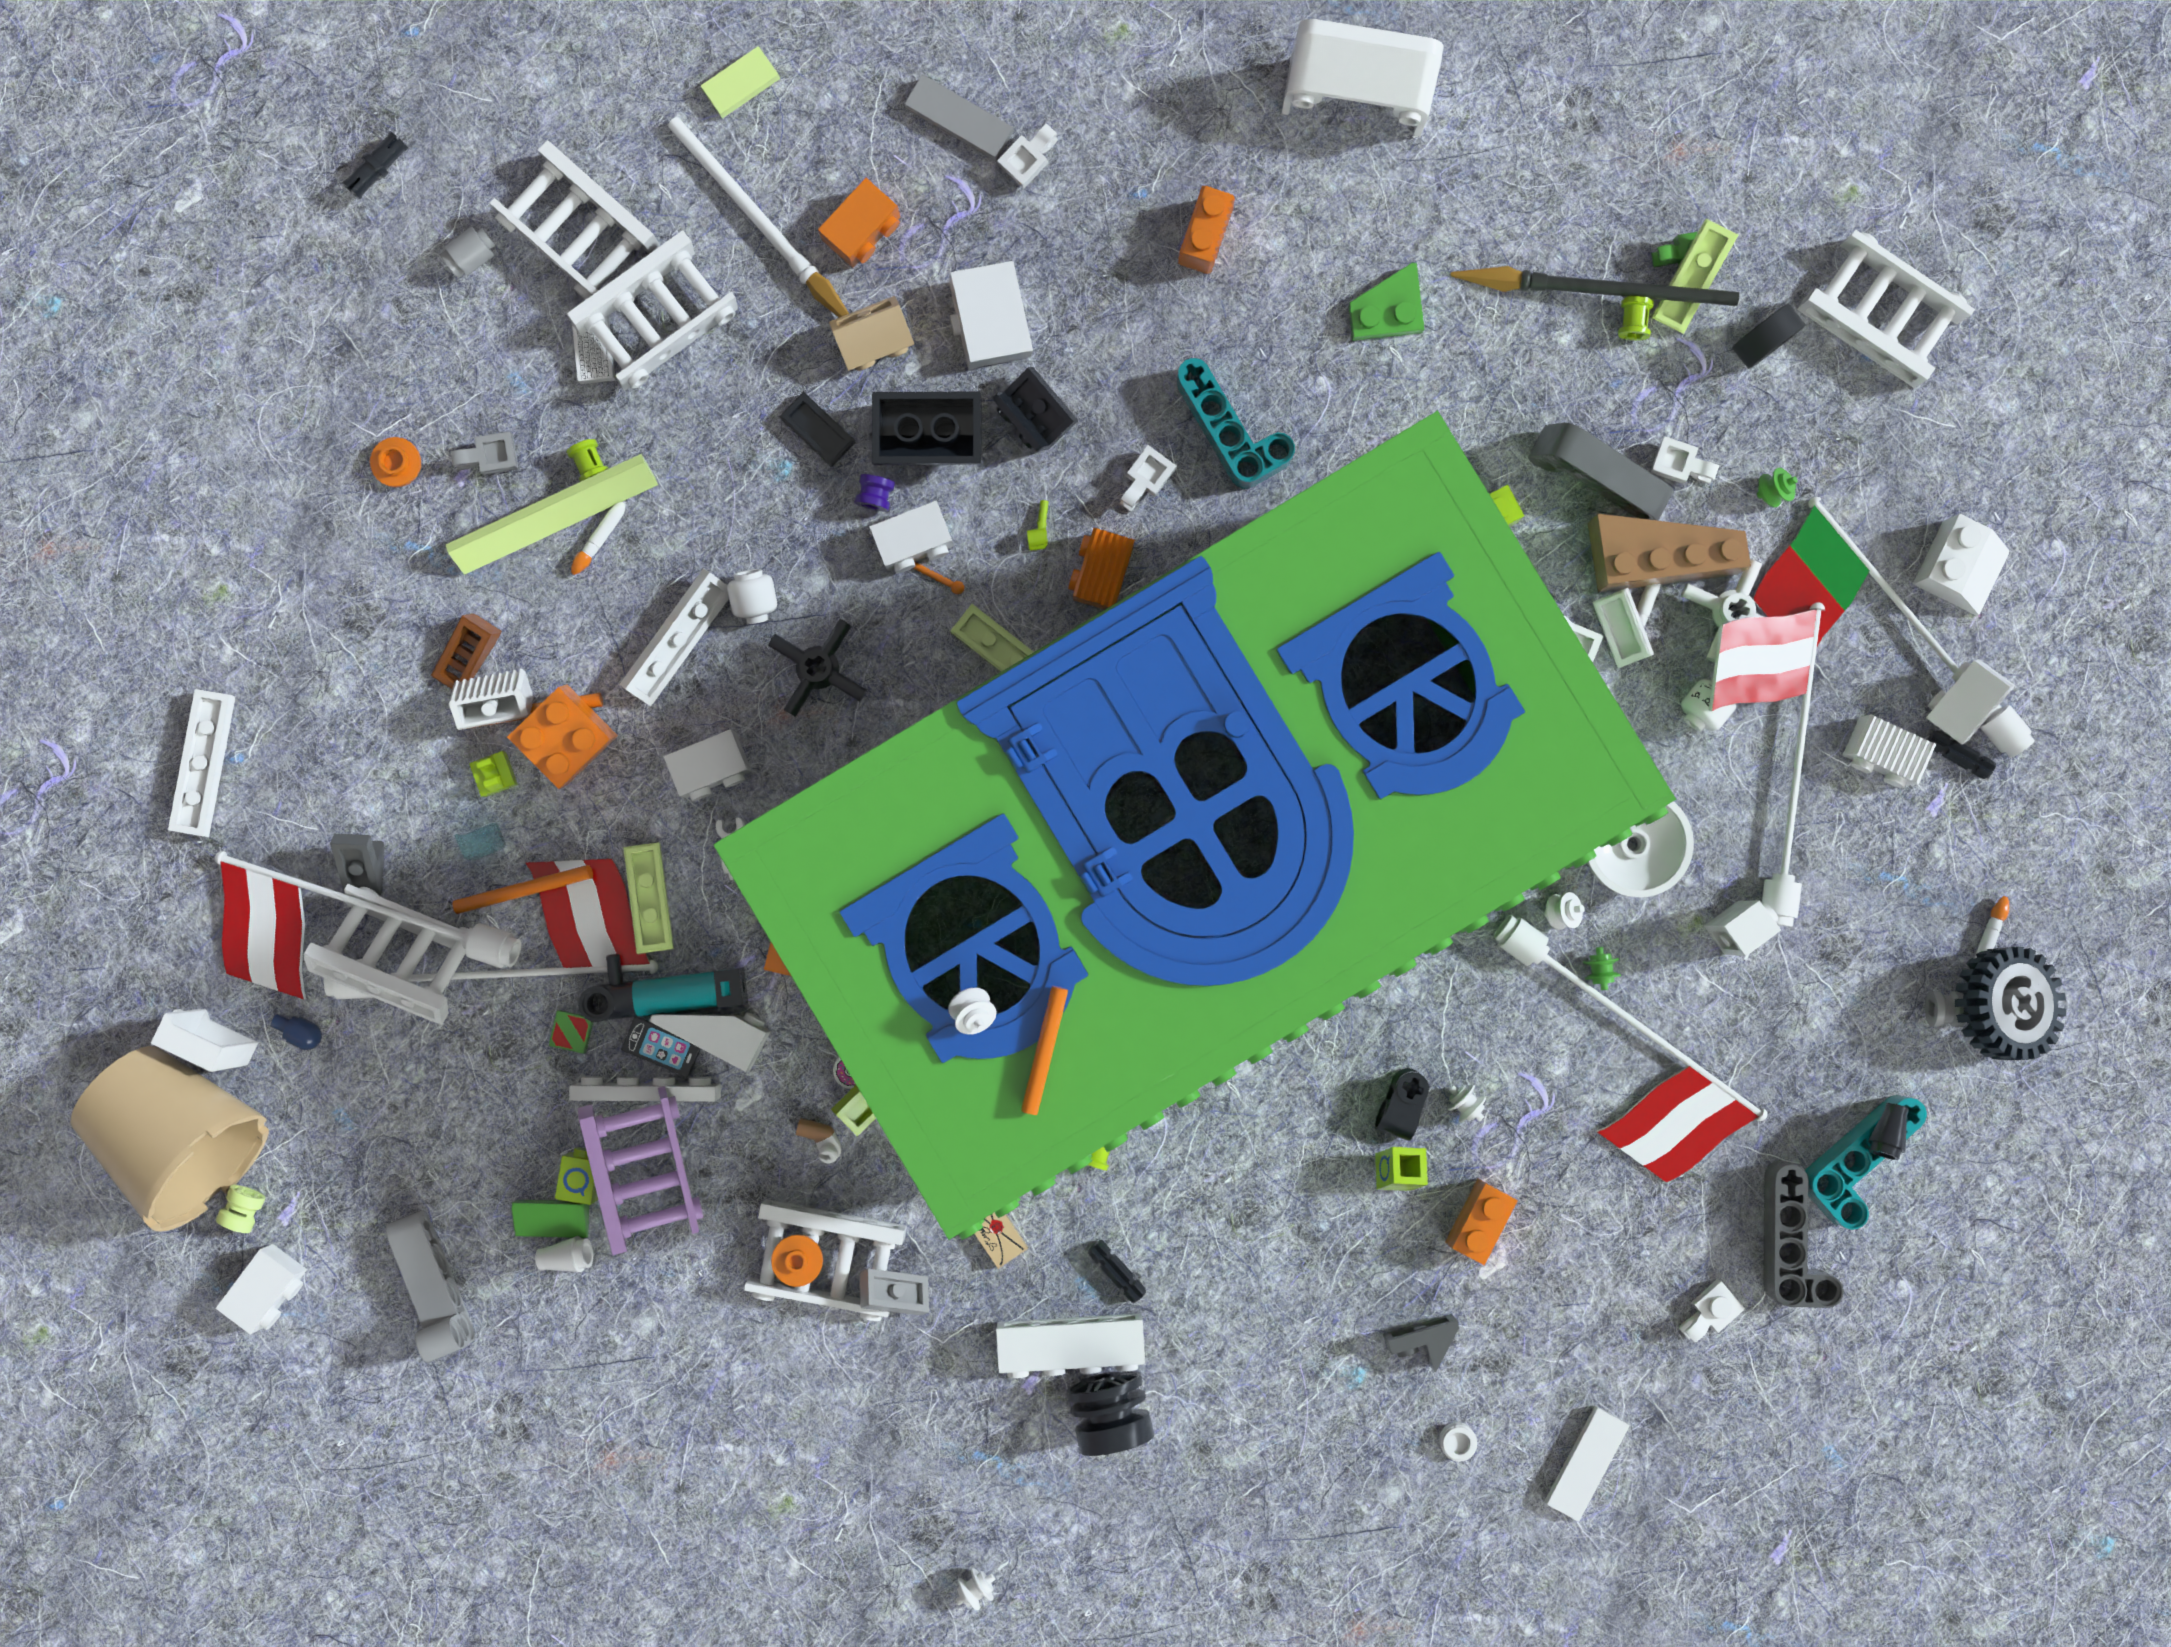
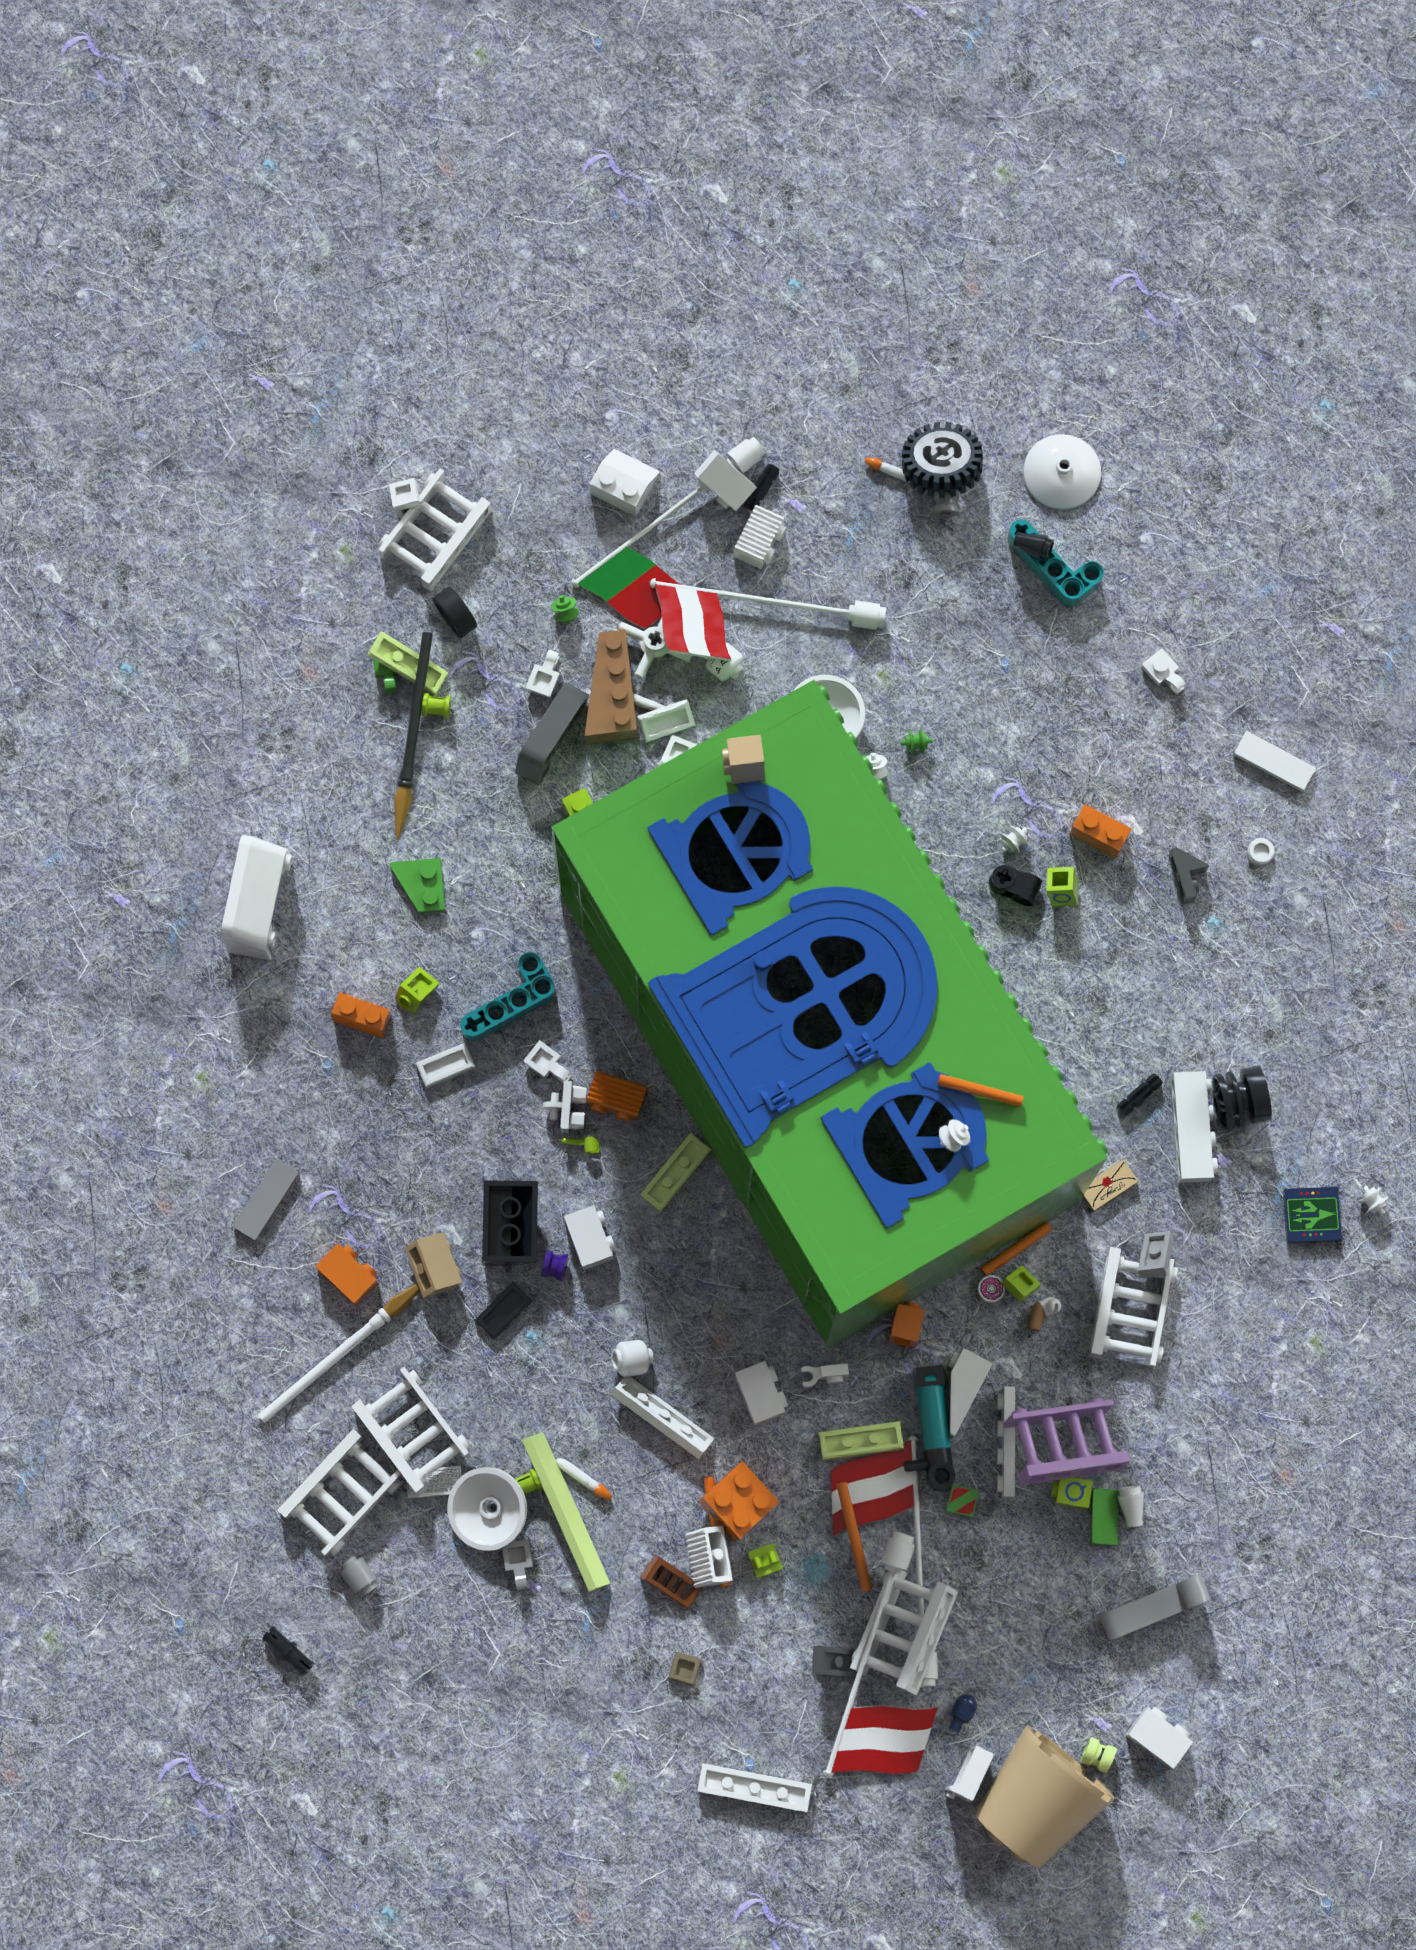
camera: 90 degrees left, 10 degrees down
orange piece [370,437,421,487] -> none
tile [621,1017,701,1077] -> none
yellowish green tile [701,46,780,119] -> none
black bar [768,619,867,717] -> none
orange piece [771,1235,823,1287] -> none
orange hinge [913,561,965,595] -> none
white container [949,261,1033,371] -> none
black bracket [992,367,1078,452] -> none
white plate [997,124,1058,189] -> none
flag [1494,915,1767,1182] -> none
white brick [1704,900,1781,956] -> none
dark grey beam [1763,1160,1844,1308] -> none
none -> white panel [389,478,422,520]
none -> lime bracket [395,967,440,1015]
none -> white tile [416,1043,476,1089]
none -> white dish [447,1467,527,1551]
none -> white hips [543,1081,587,1133]
none -> dark tan tile [668,1651,702,1686]
none -> tan brick [722,735,765,784]
none -> white dish [1023,435,1101,510]
none -> tile [1283,1187,1342,1244]

